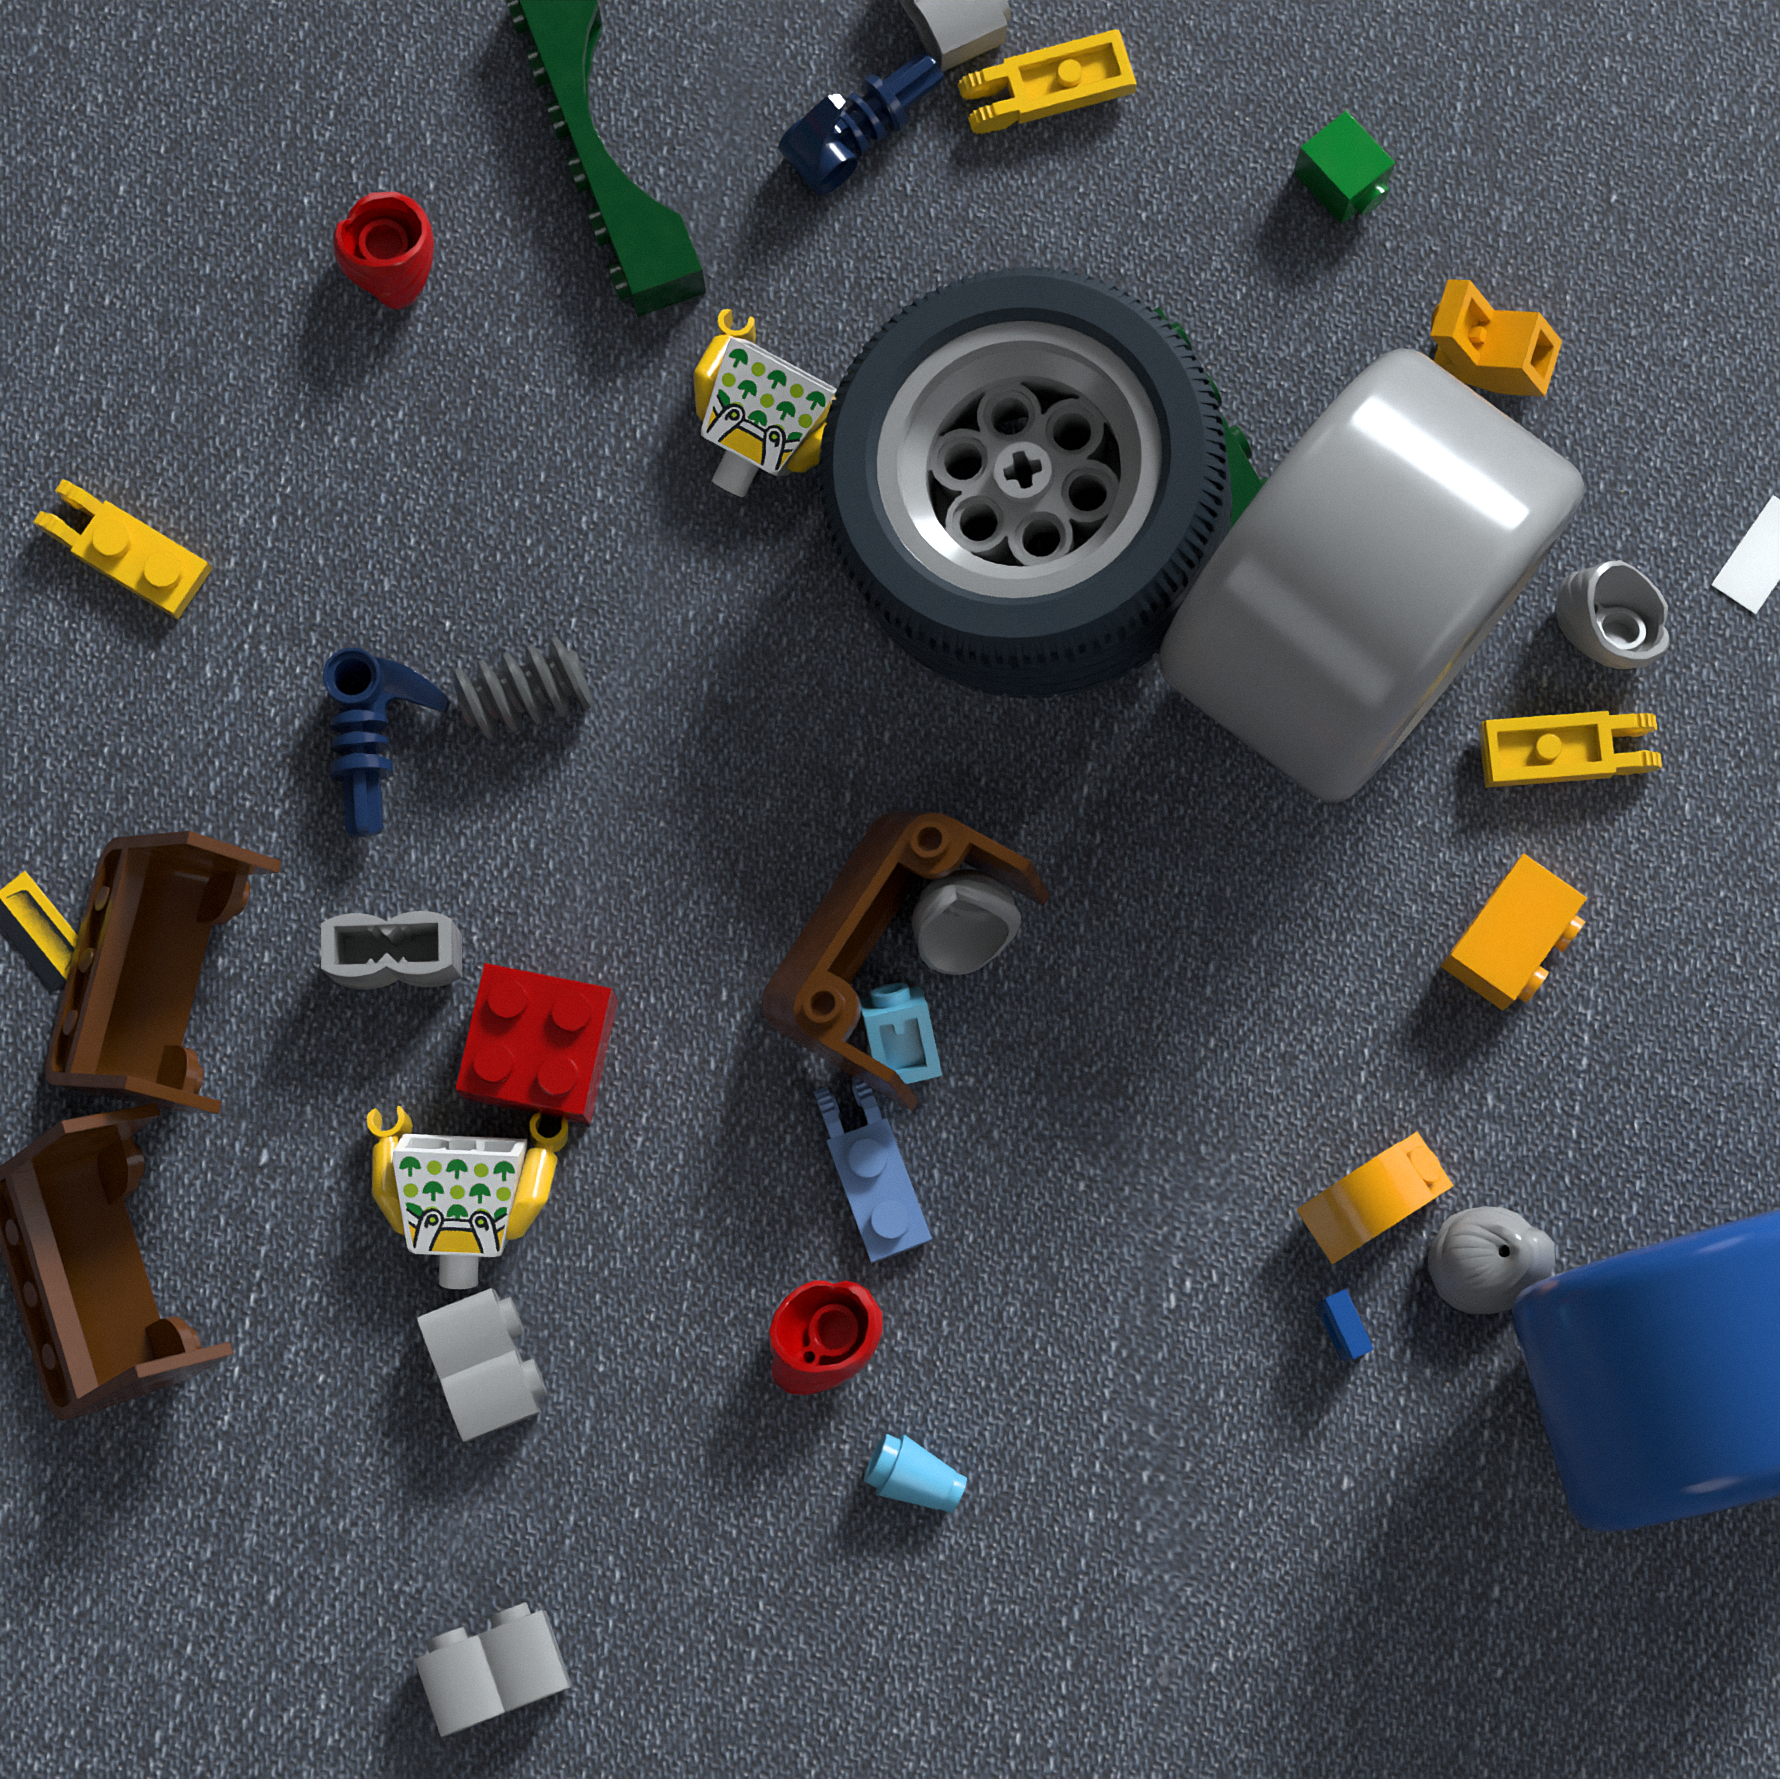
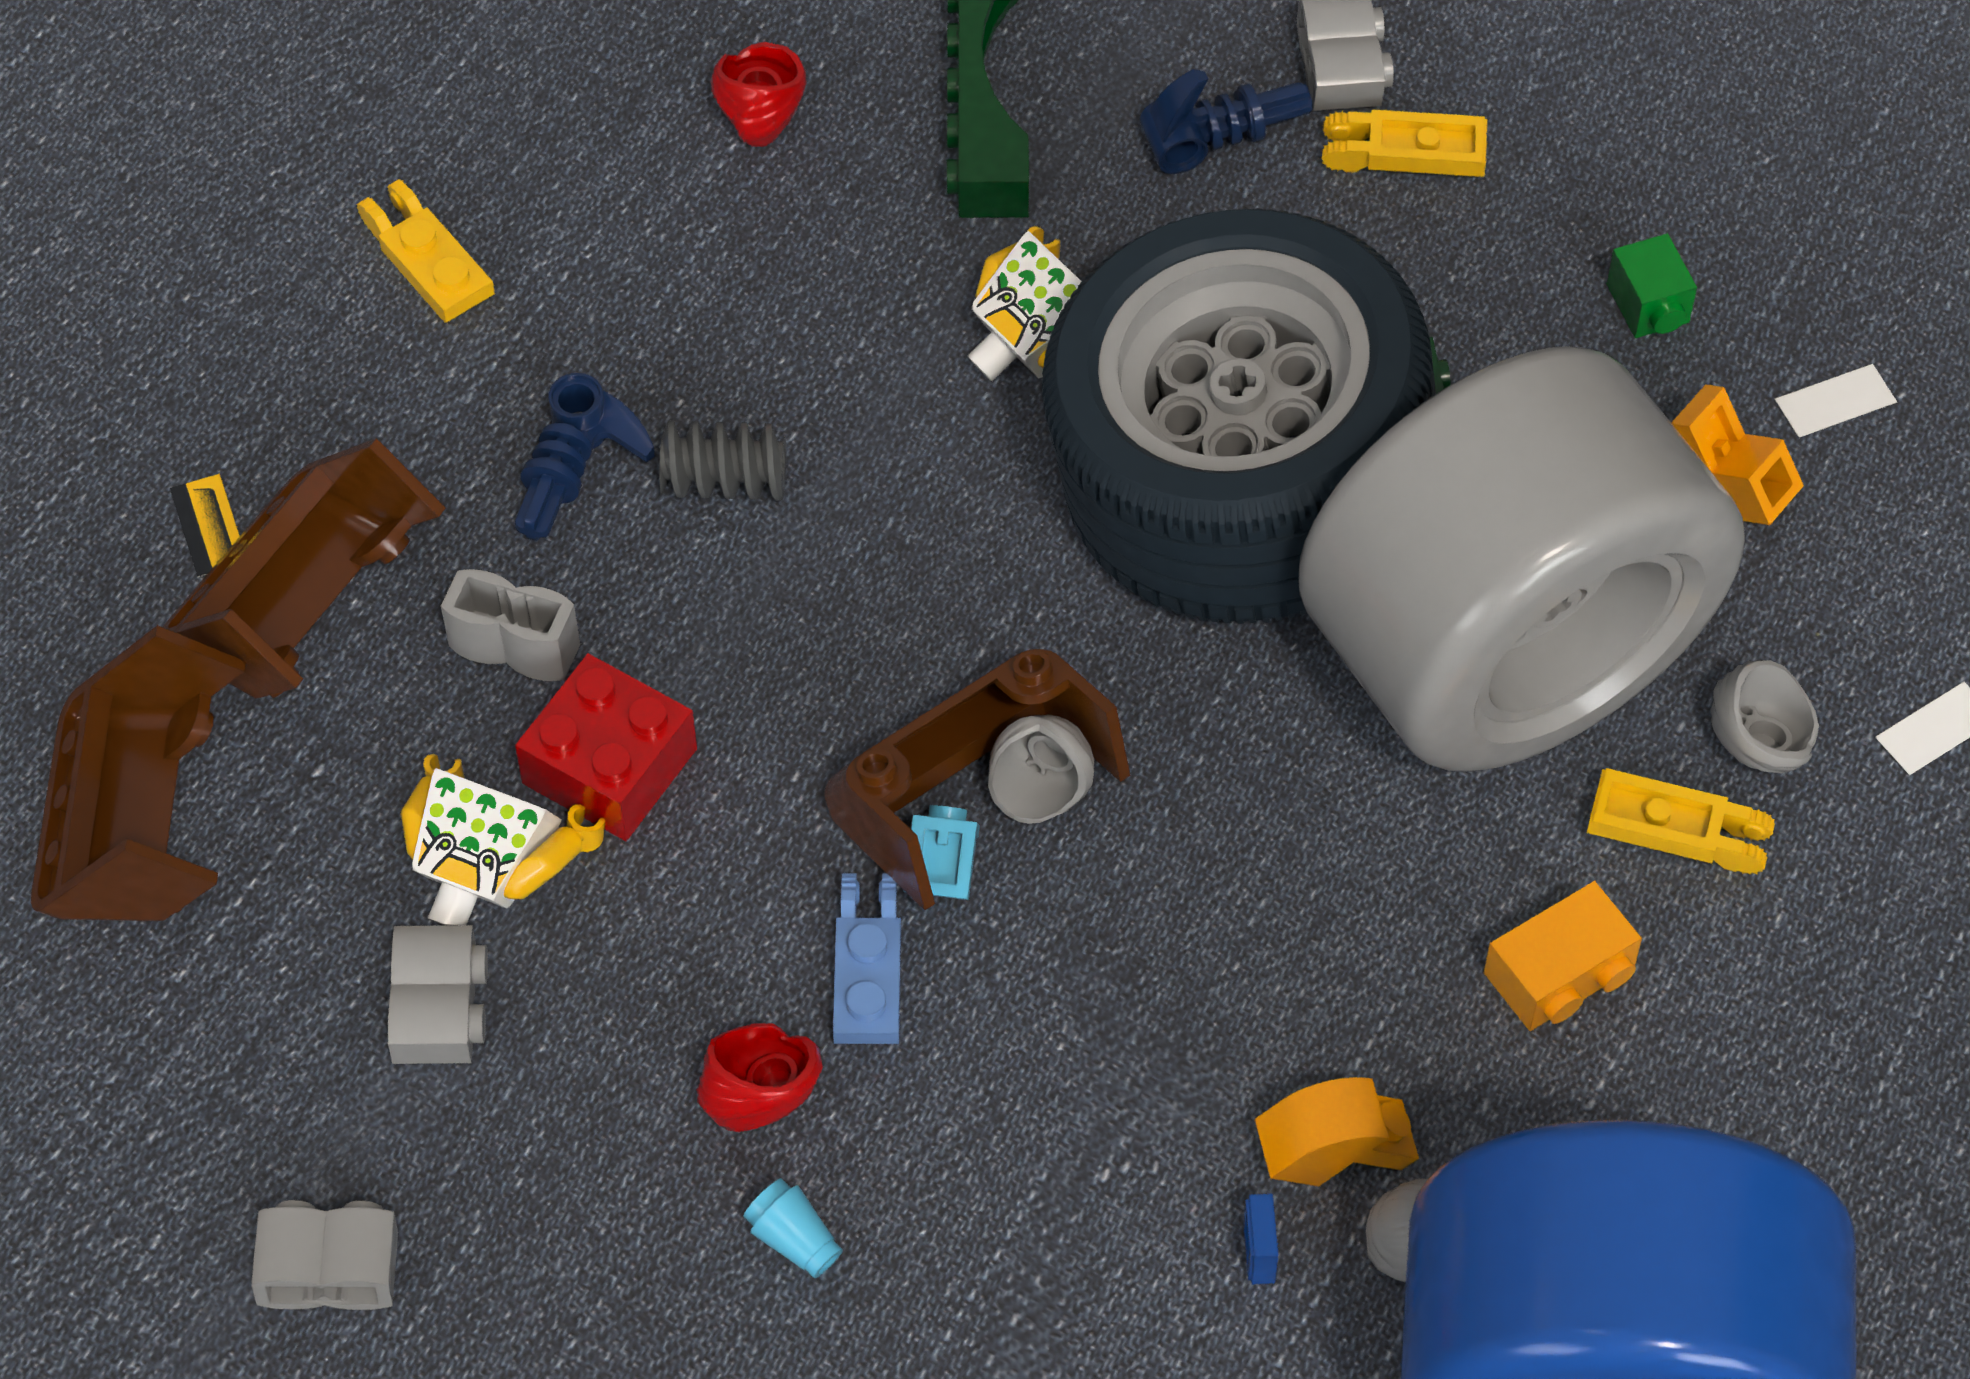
camera: 20 degrees right, 20 degrees down
none -> white sticker [1775,364,1897,438]

